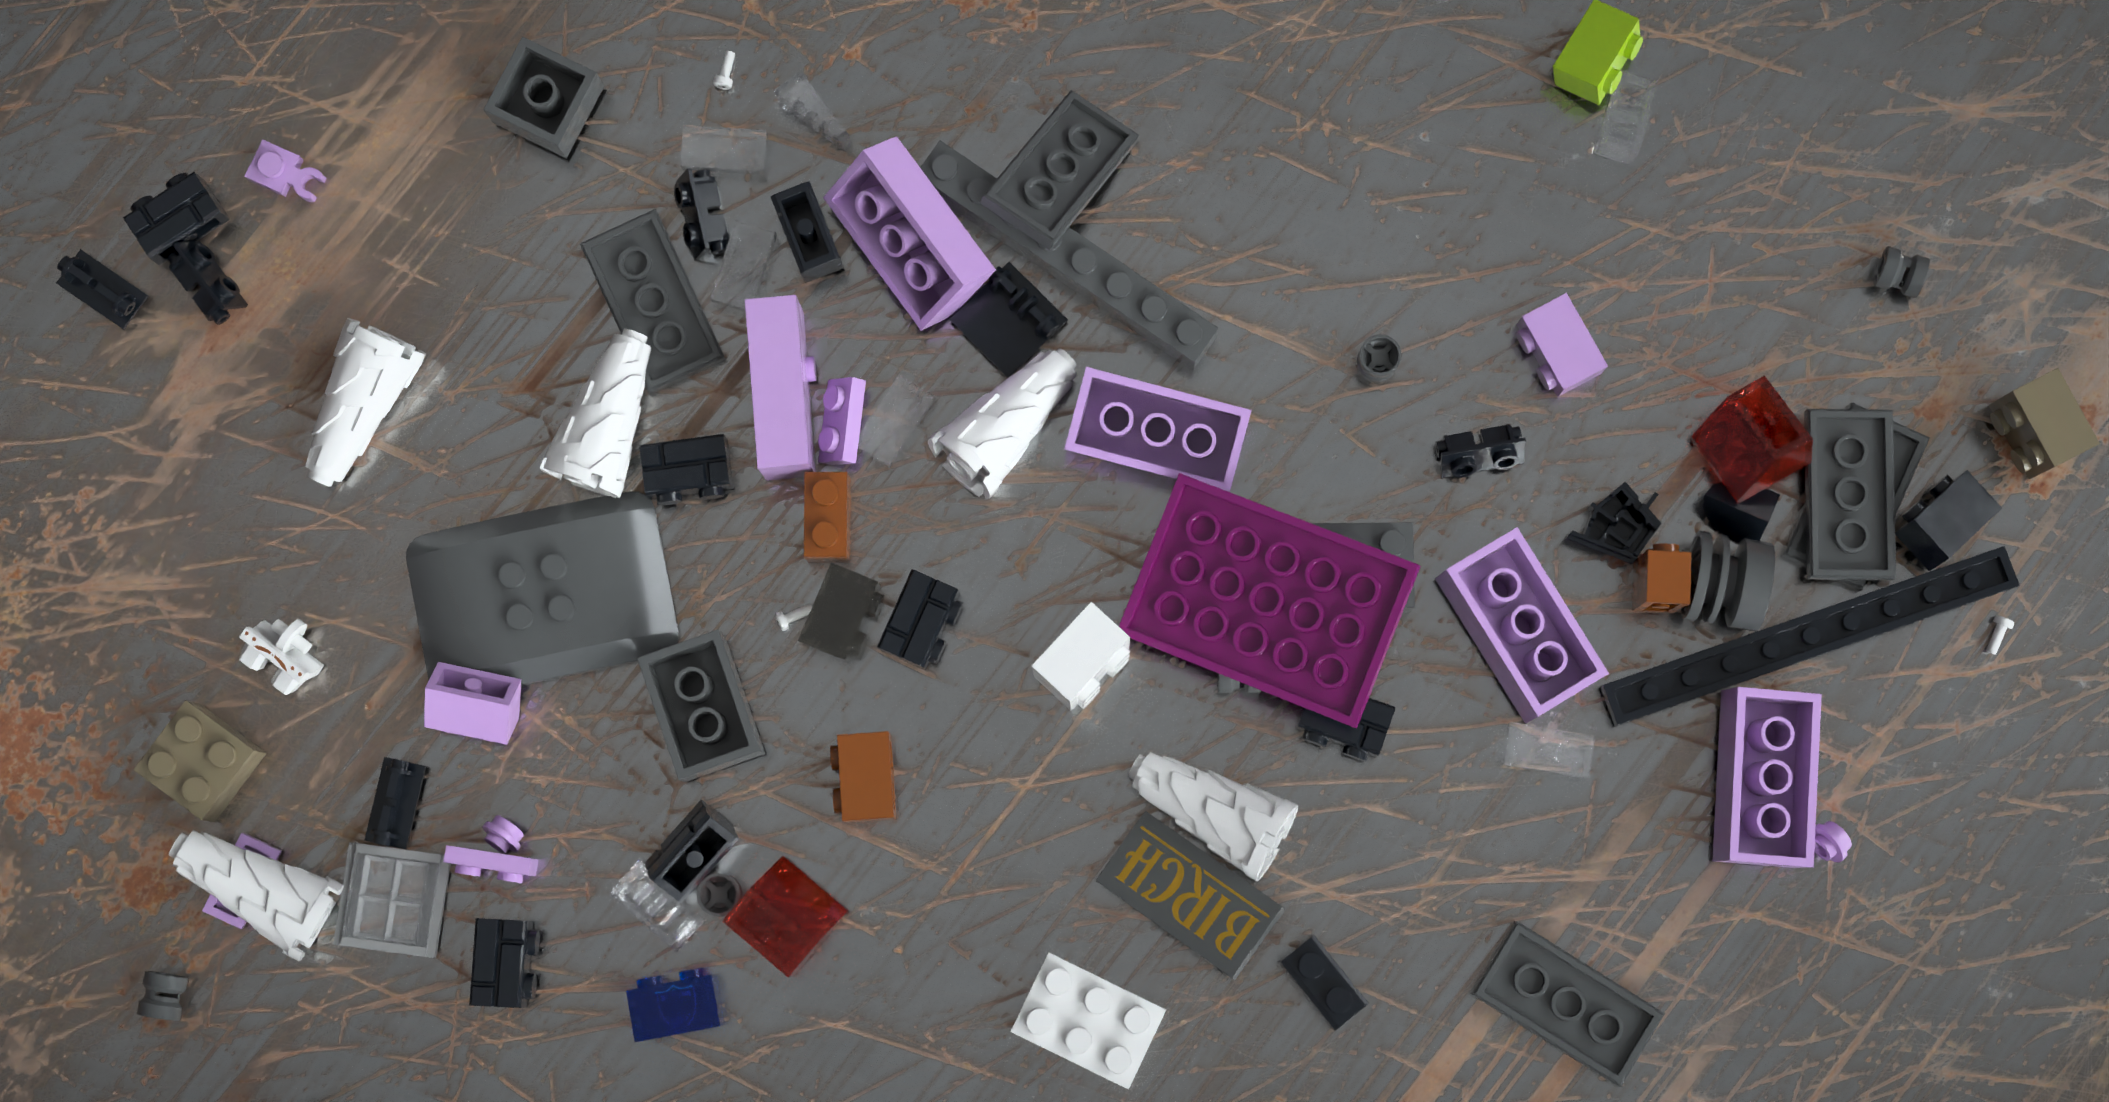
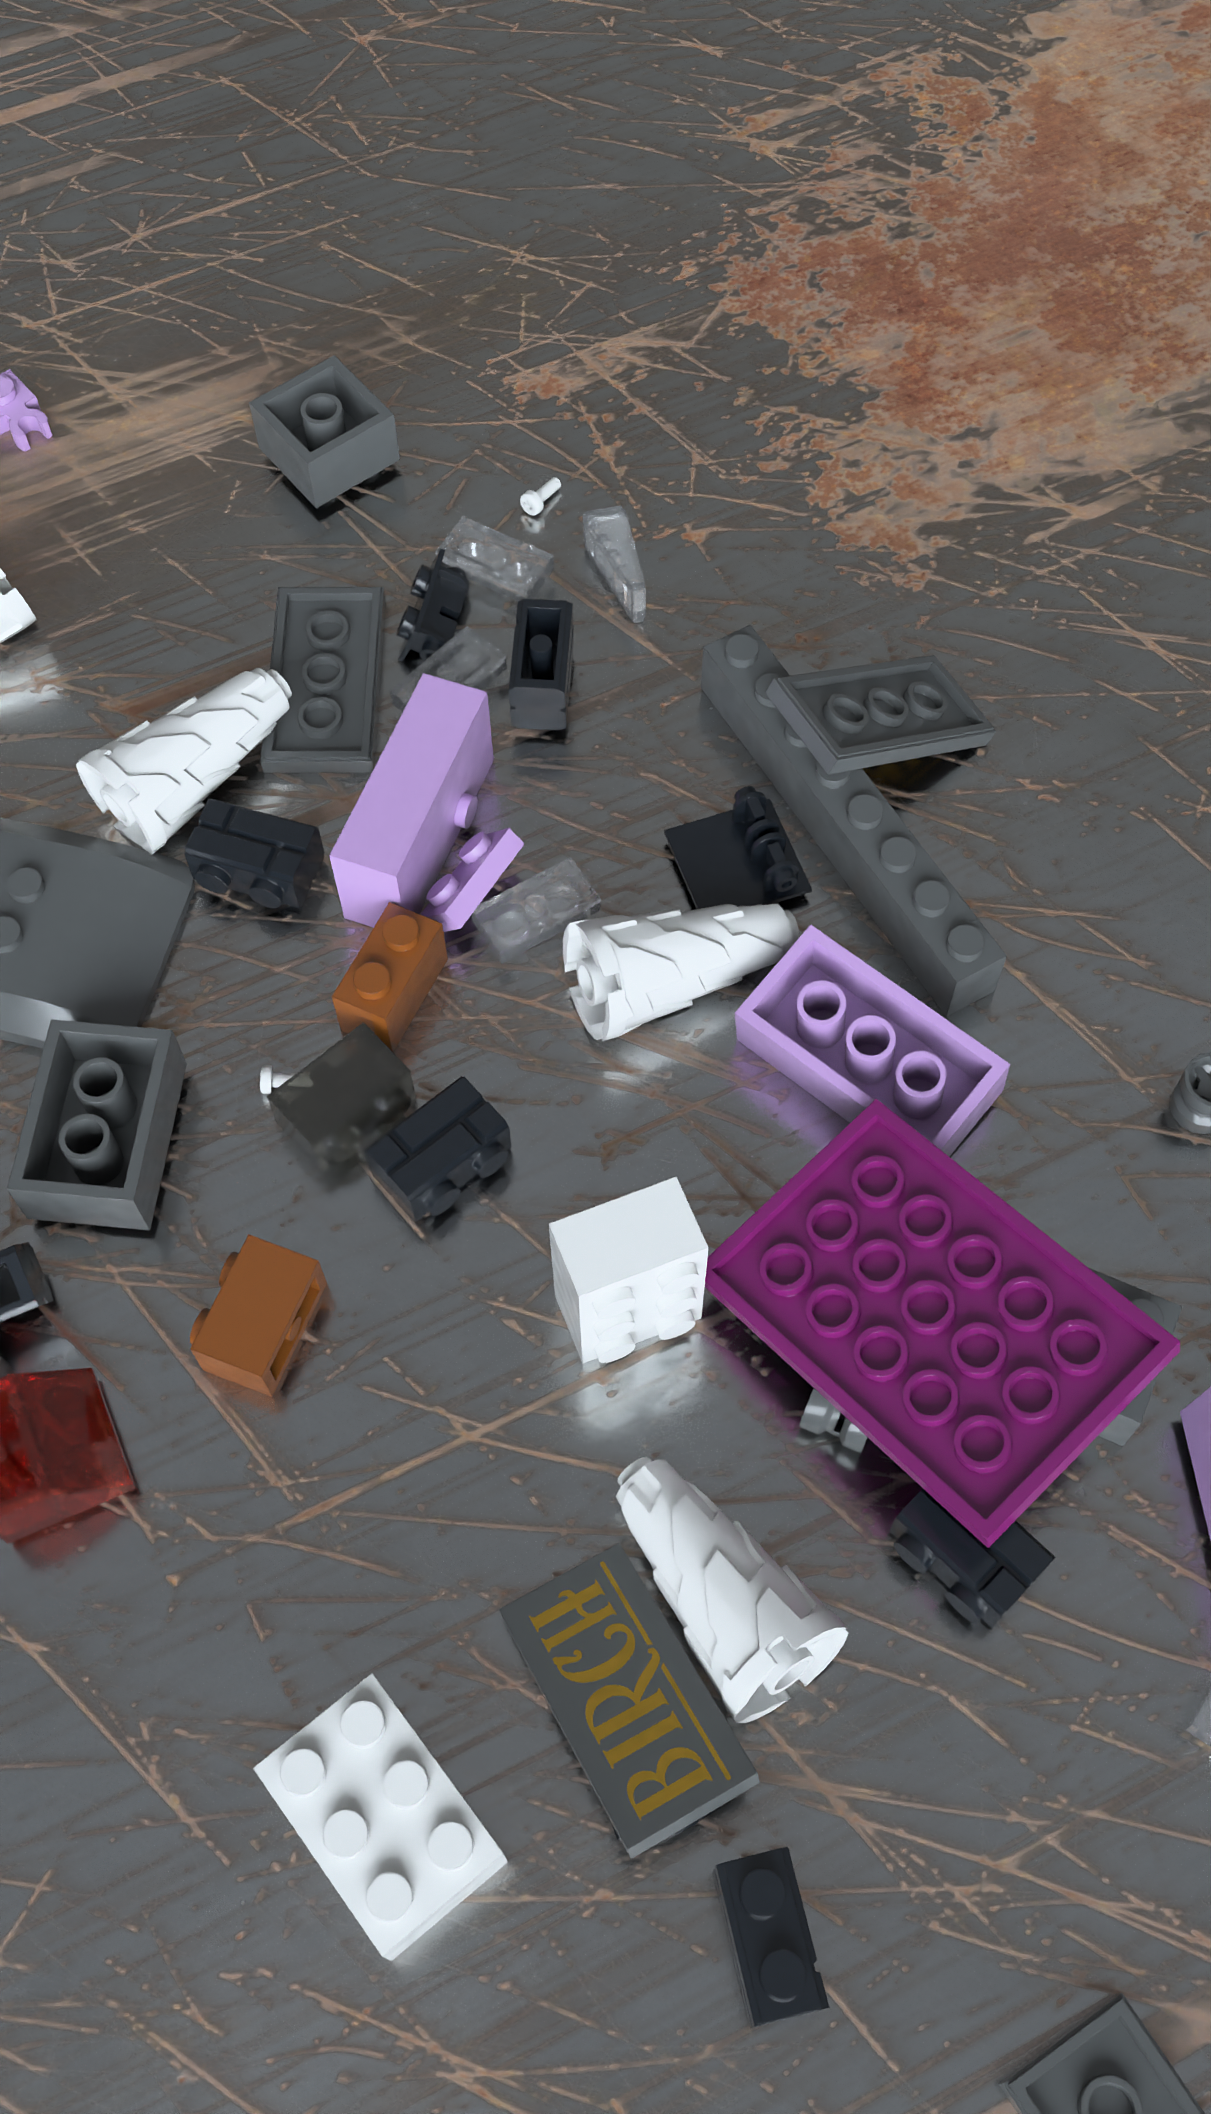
camera: 20 degrees right, 20 degrees down
lavender brick [823,136,996,331] -> none

